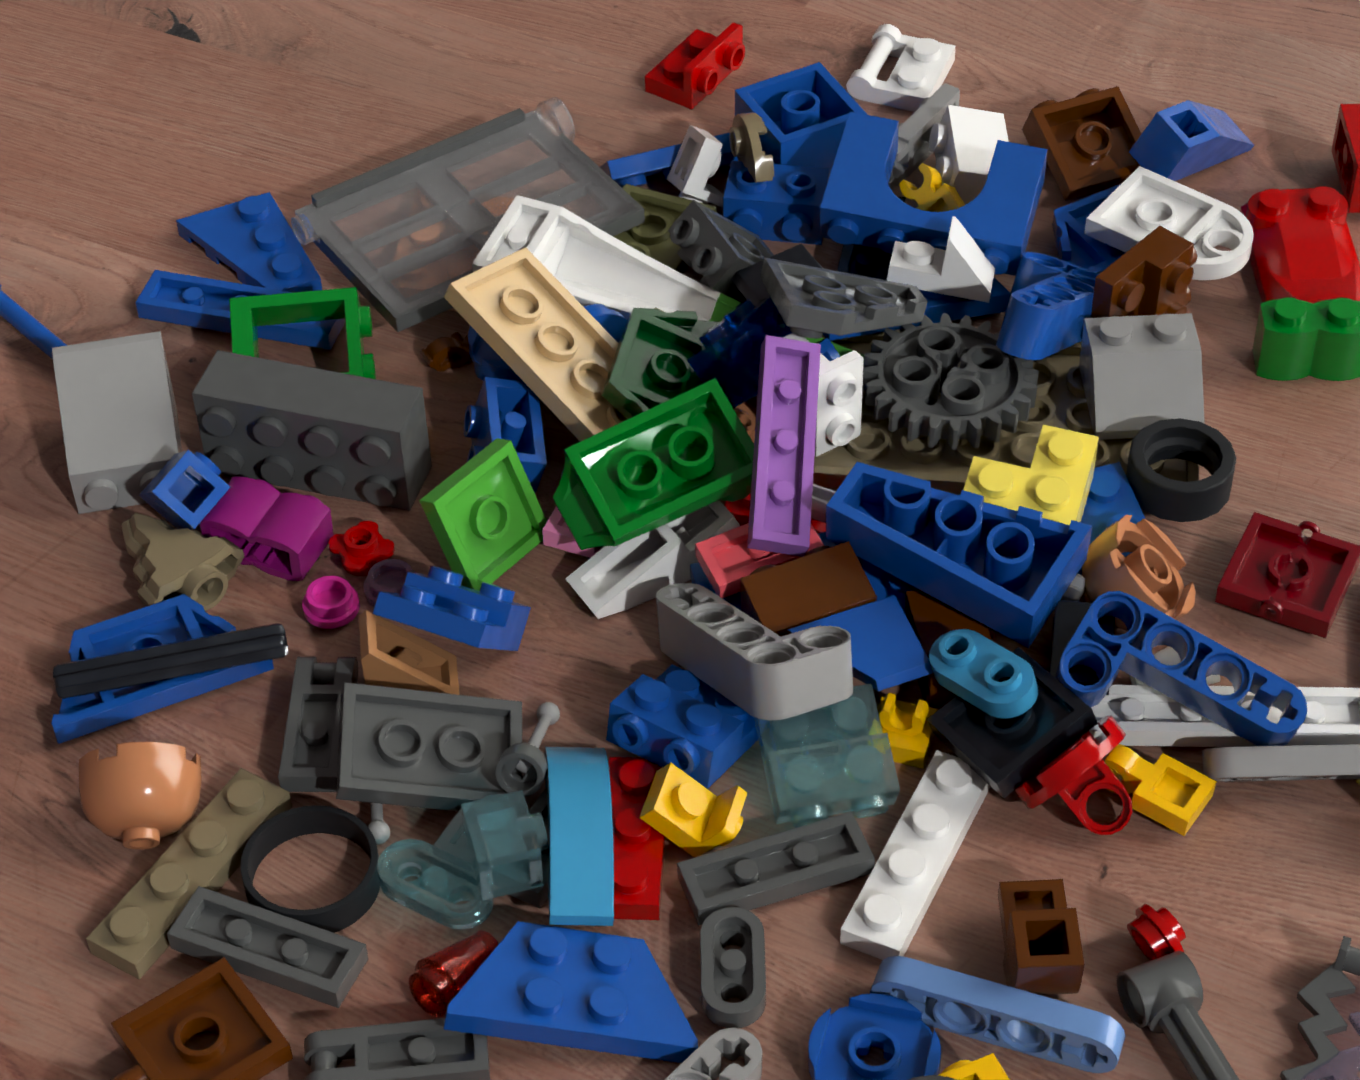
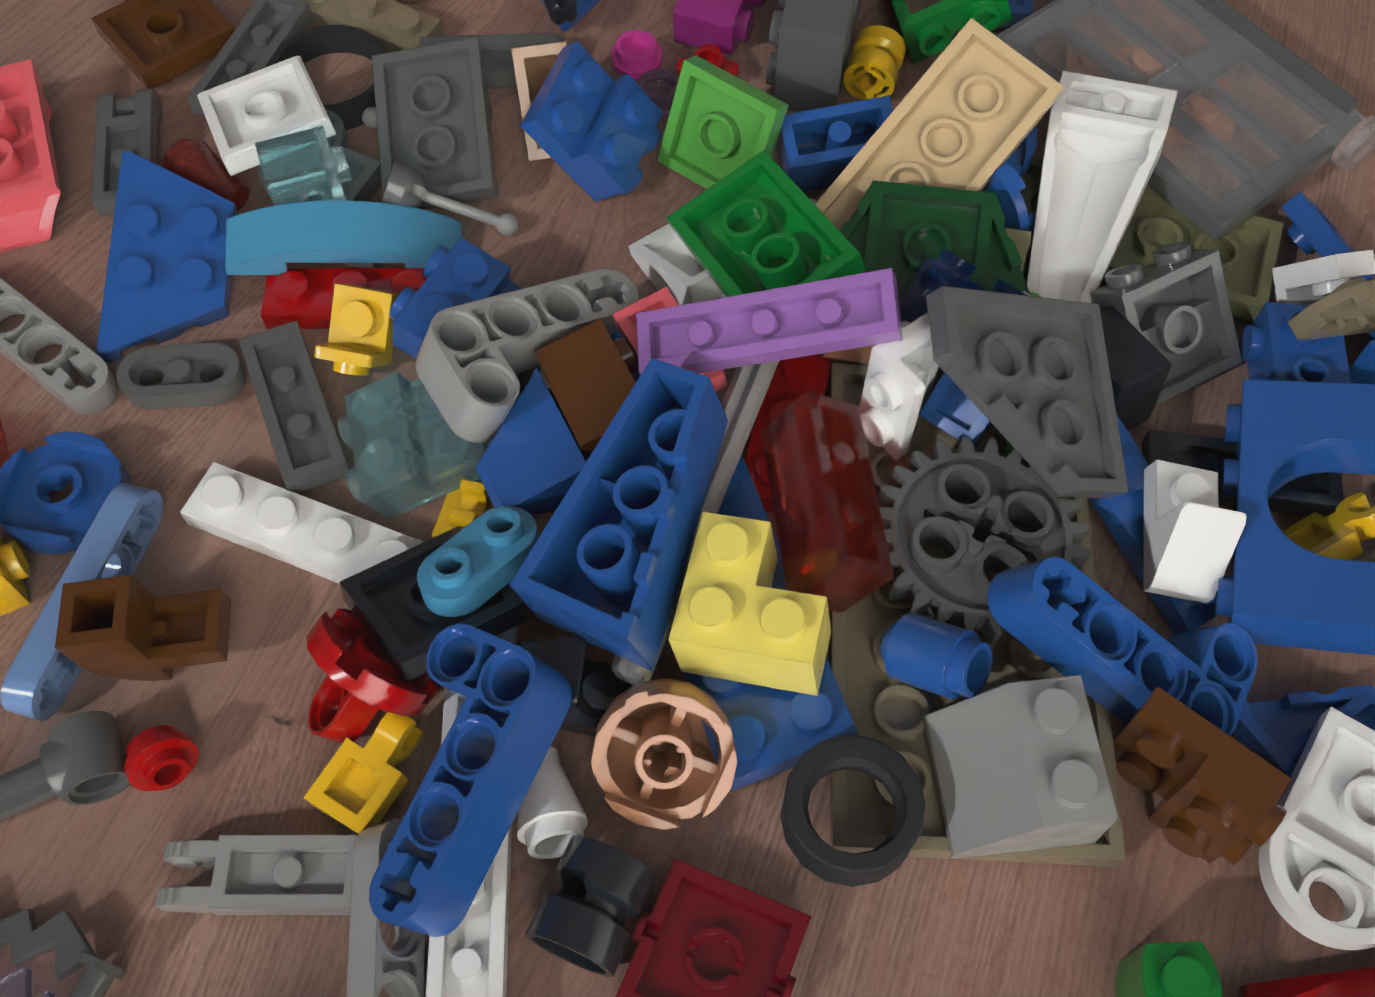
camera: 85 degrees right, 15 degrees up
none -> light grey hinge [155,835,358,915]
none -> white plate [197,55,336,176]
none -> black wheel [525,835,657,977]
none -> clear red brick [761,390,894,613]
none -> blue brick [881,612,992,699]

